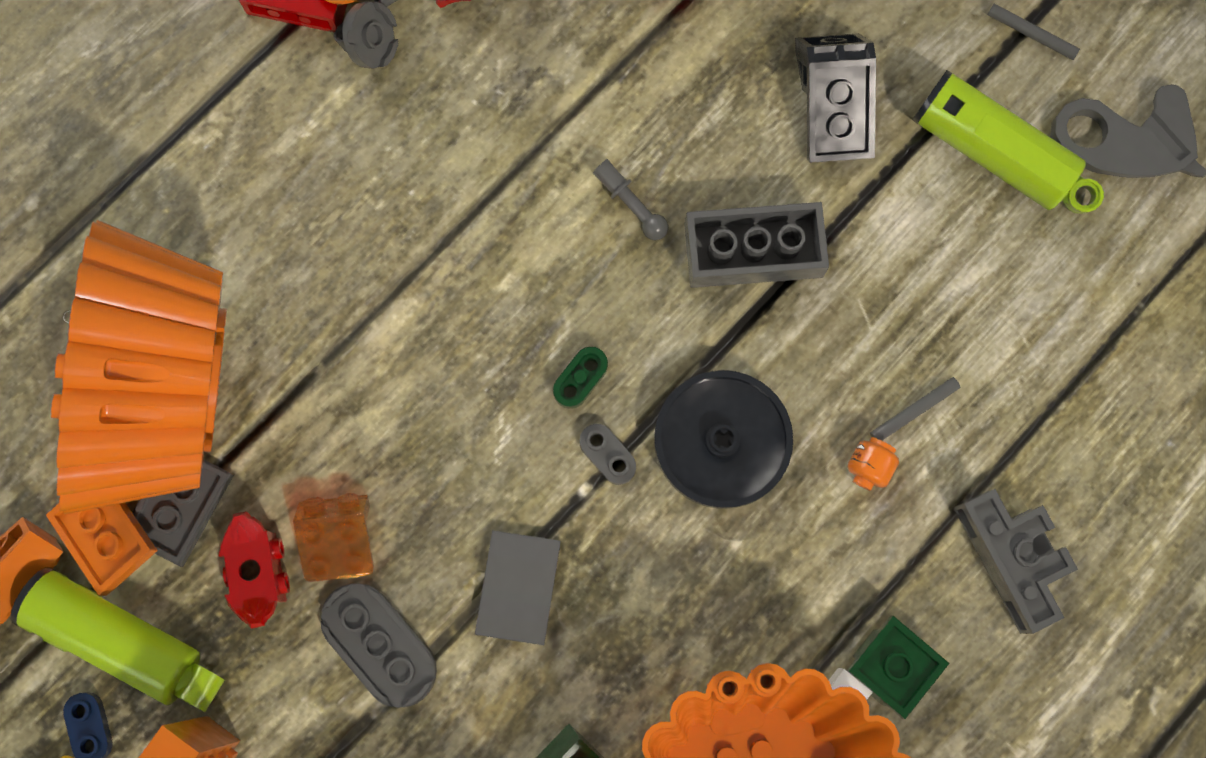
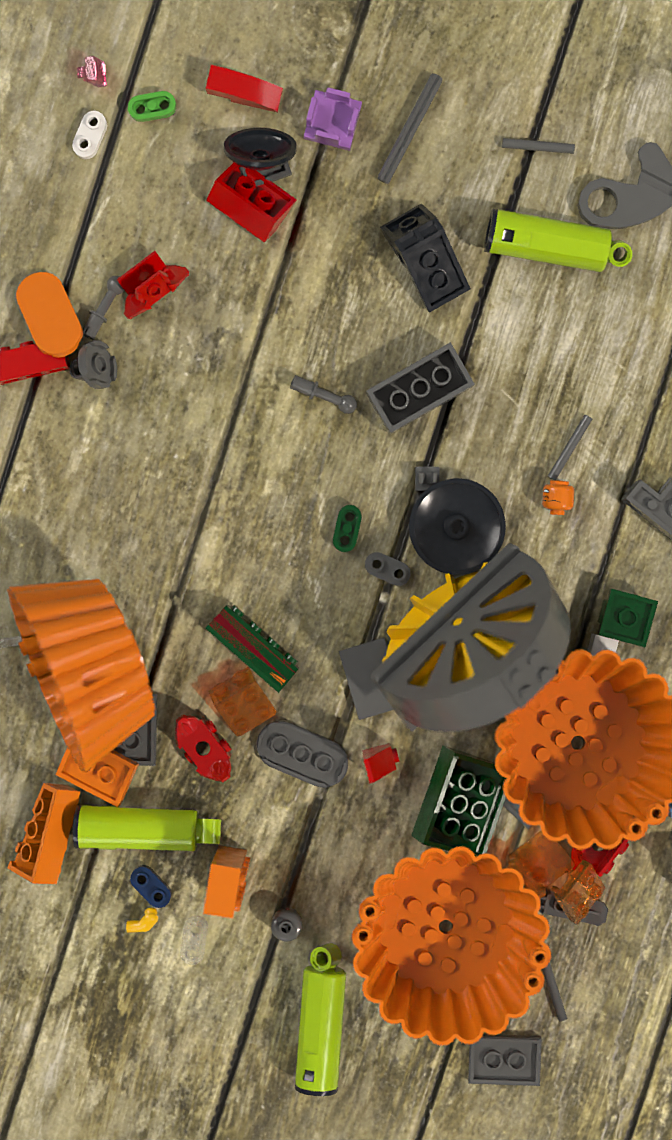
camera: 30 degrees left, 10 degrees up
none -> dark green slope [205,605,299,693]
none -> red slope [362,743,400,783]
none -> dark grey piece [371,543,570,732]
none -> dark grey tile [415,467,440,491]

